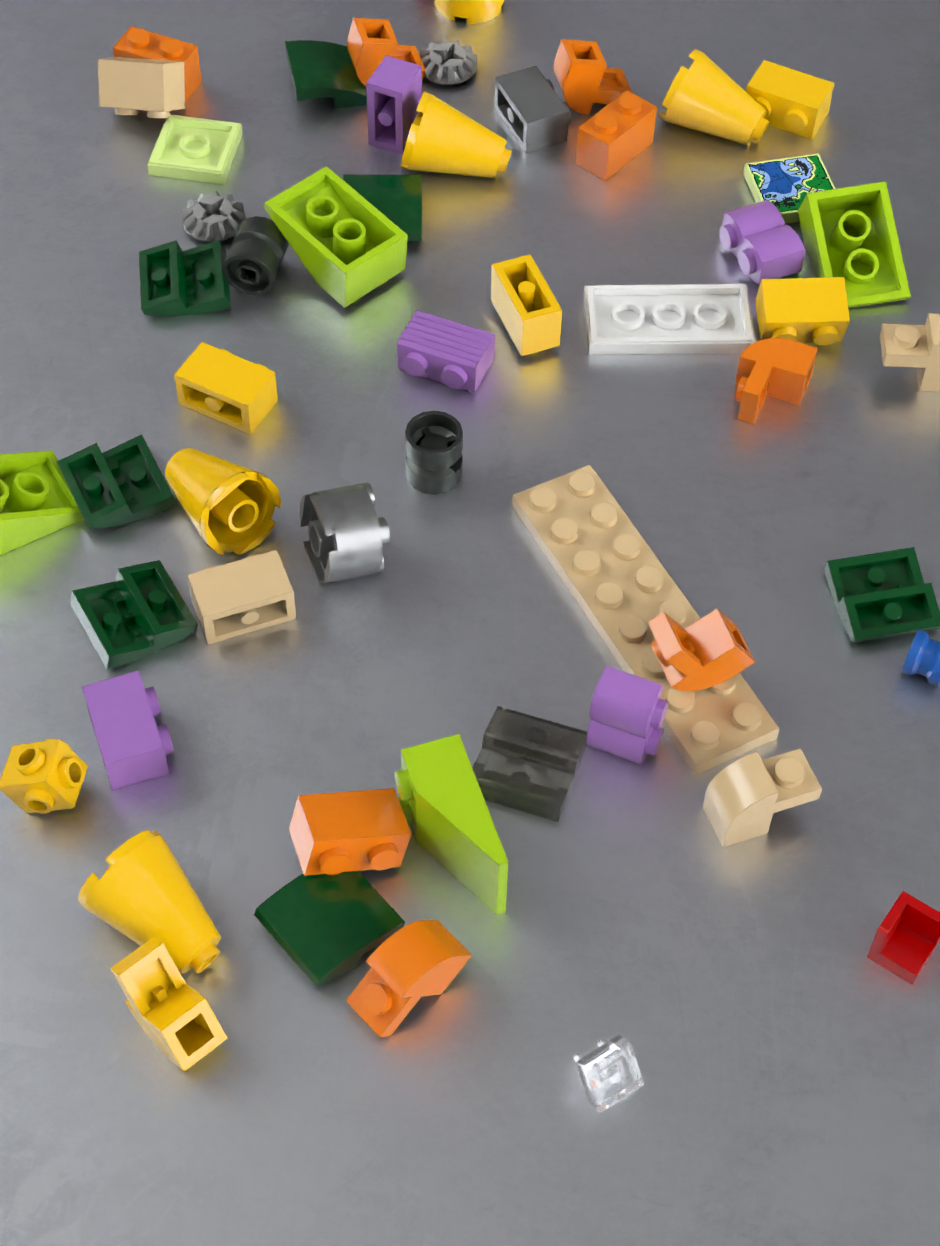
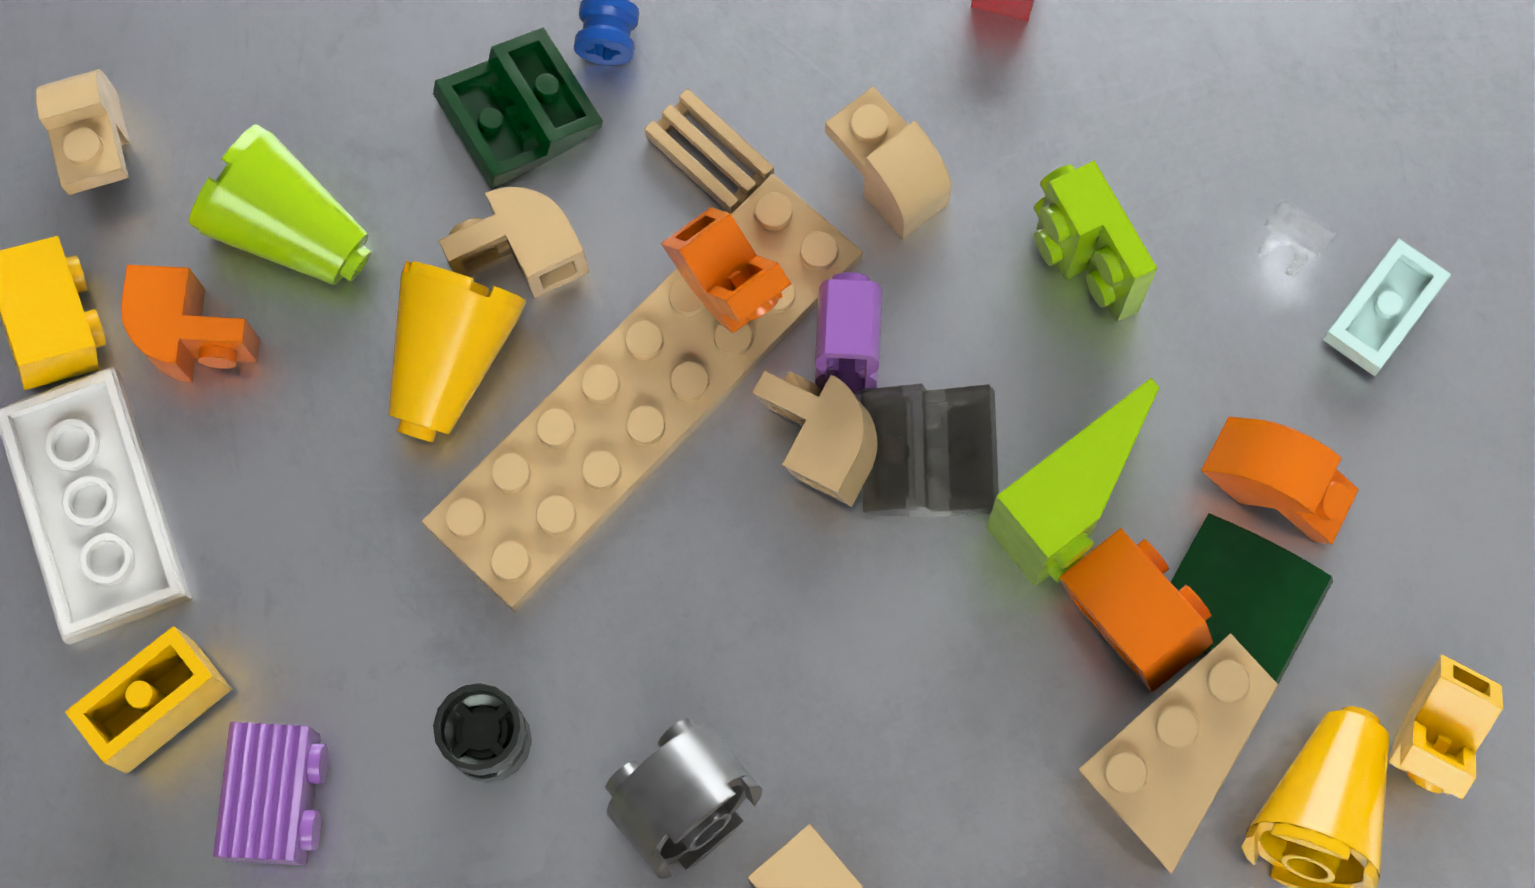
camera: 105 degrees left, 20 degrees up
none -> lime cone [188,124,372,285]
none -> yellow cone [388,261,526,443]
none -> tan brick [438,187,590,298]
none -> tan tile [644,88,774,214]
none -> tan brick [752,370,877,507]
none -> lime plate [1033,160,1158,322]
none -> tan wedge [1078,633,1278,874]
none -> light aqua plate [1323,238,1451,376]

